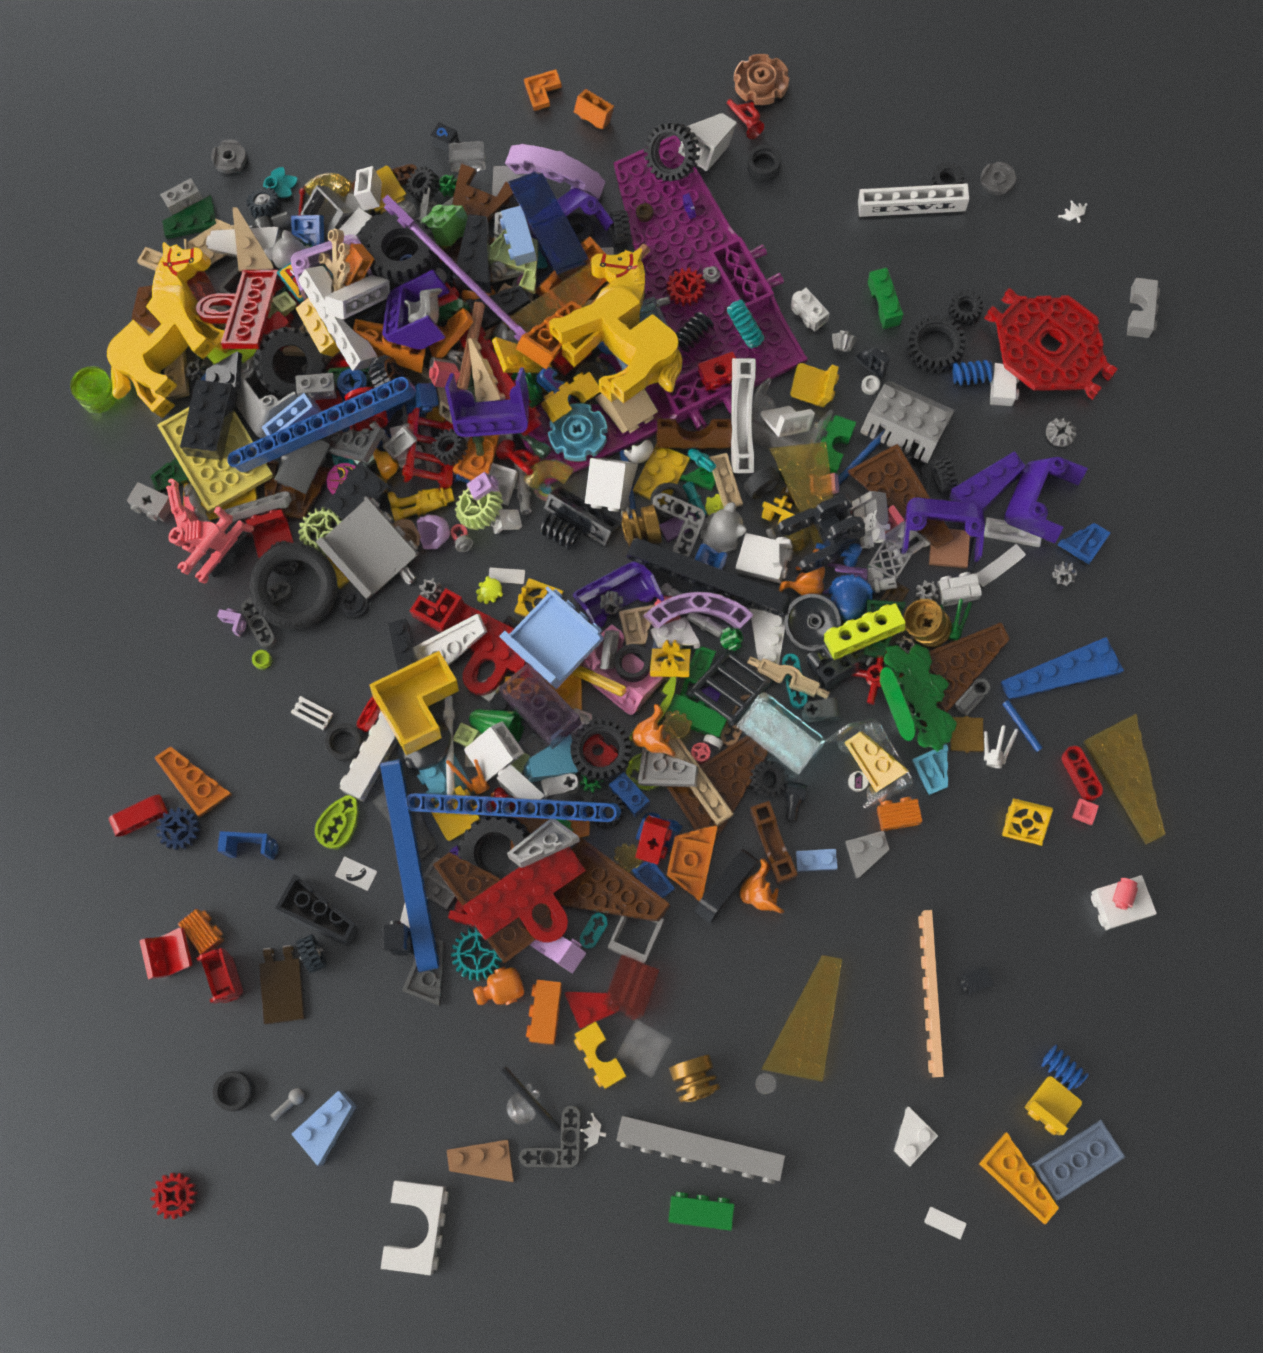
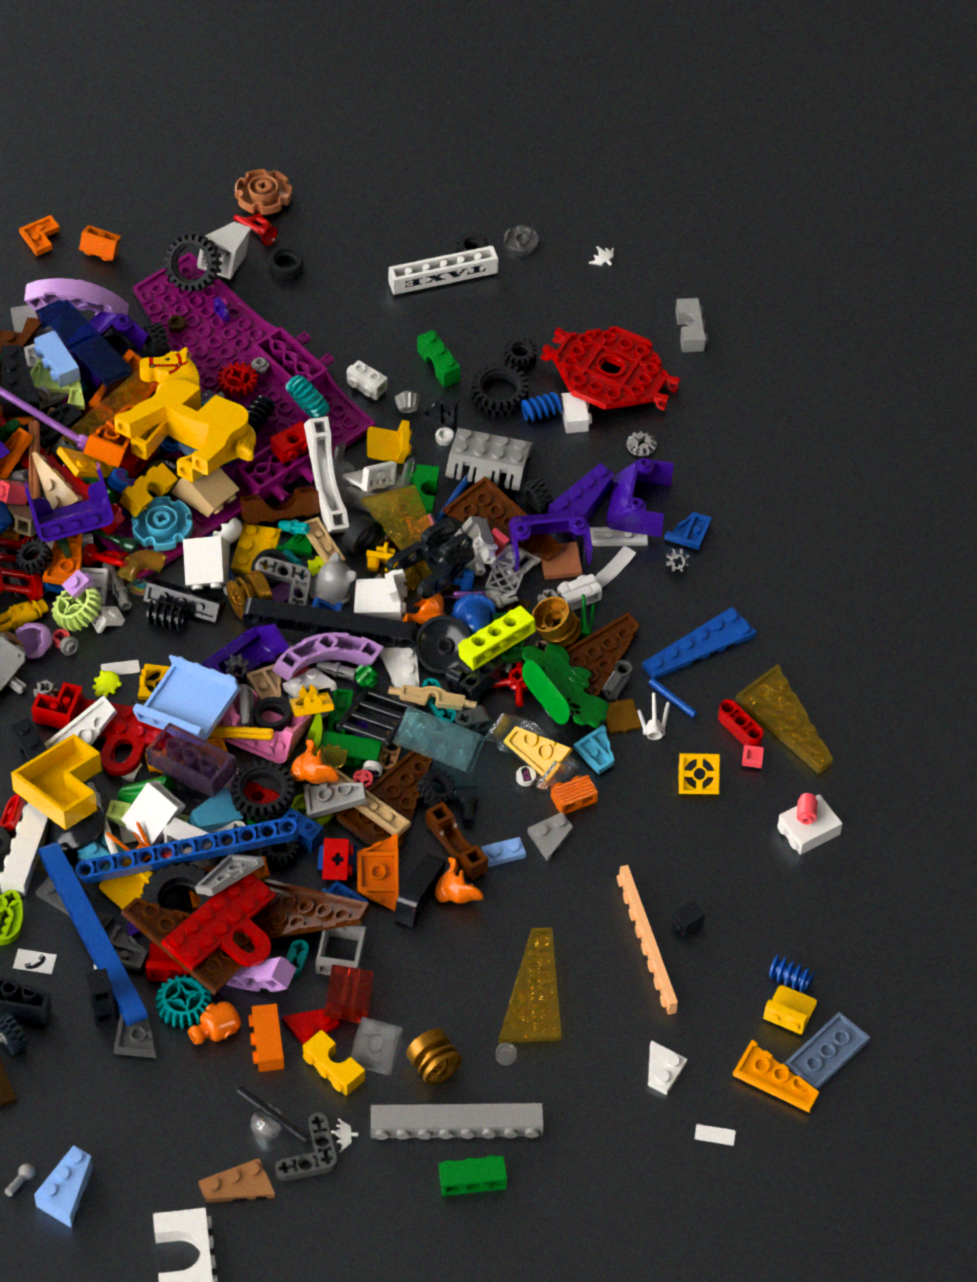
camera: 25 degrees left, 20 degrees down
clear yellow piece [614,843,642,873] -> none

